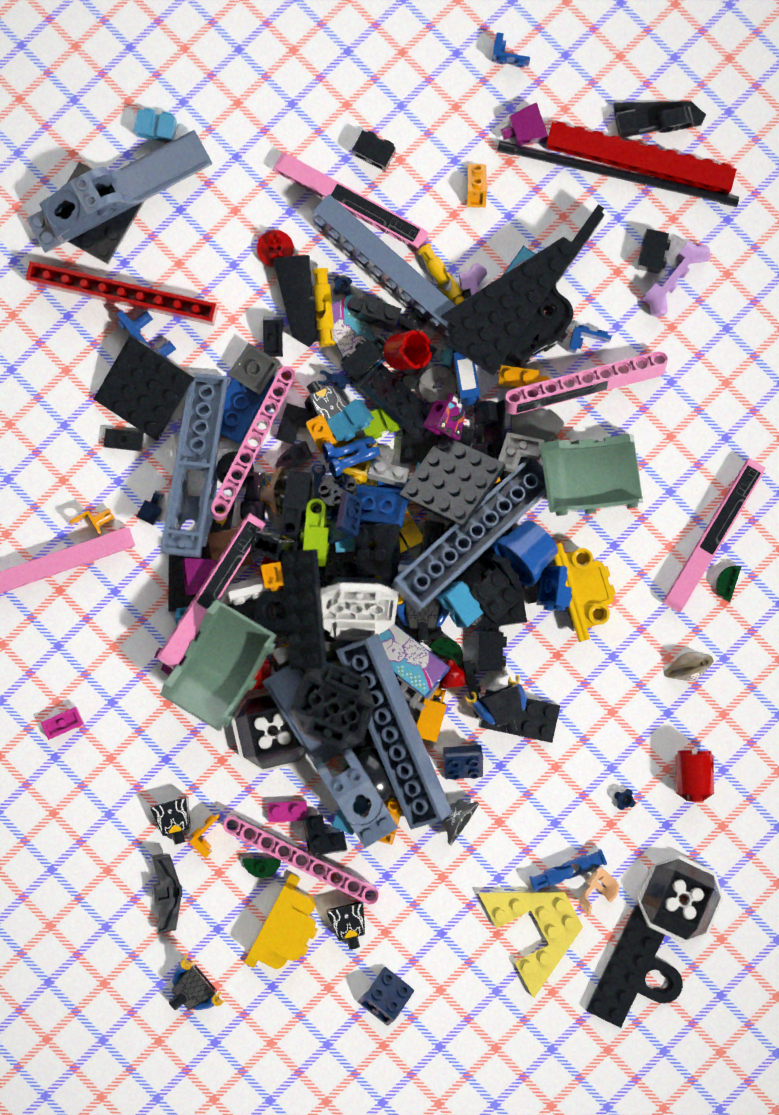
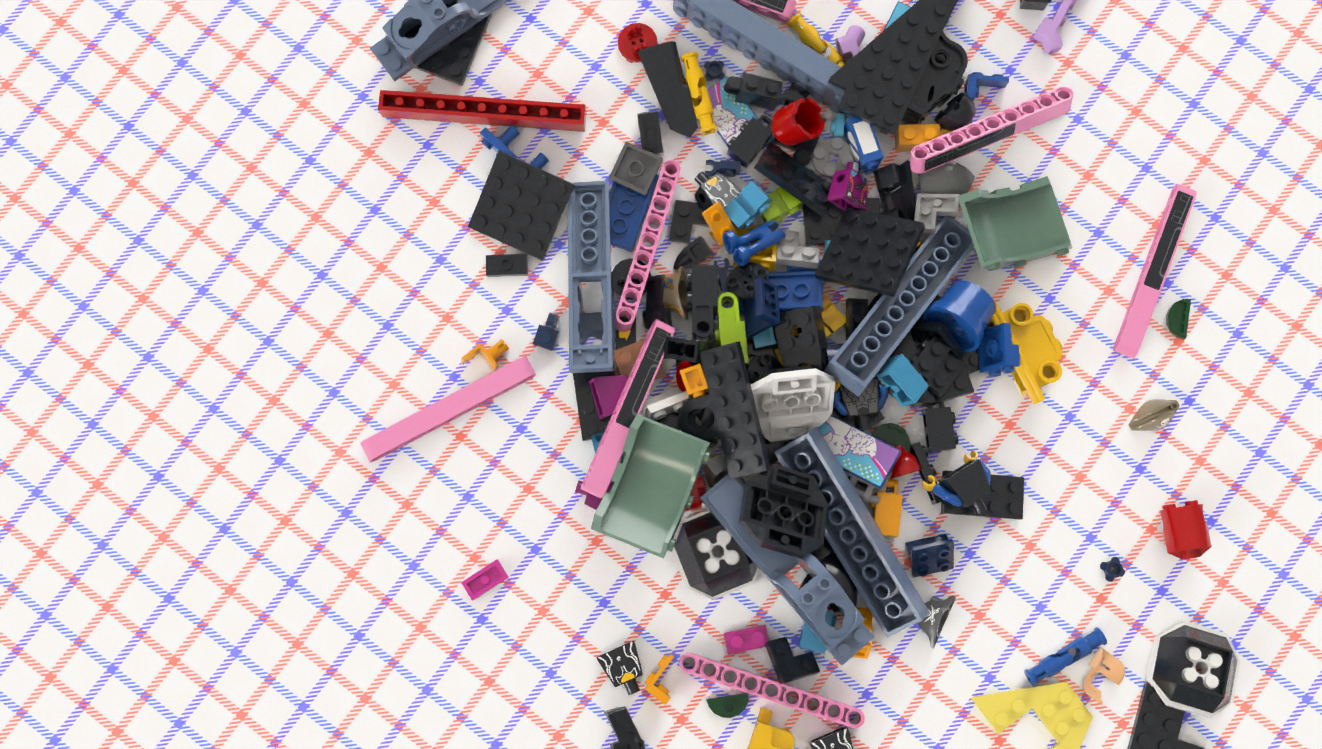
camera: 10 degrees left, 5 degrees down
none -> black cylinder [934,92,976,131]

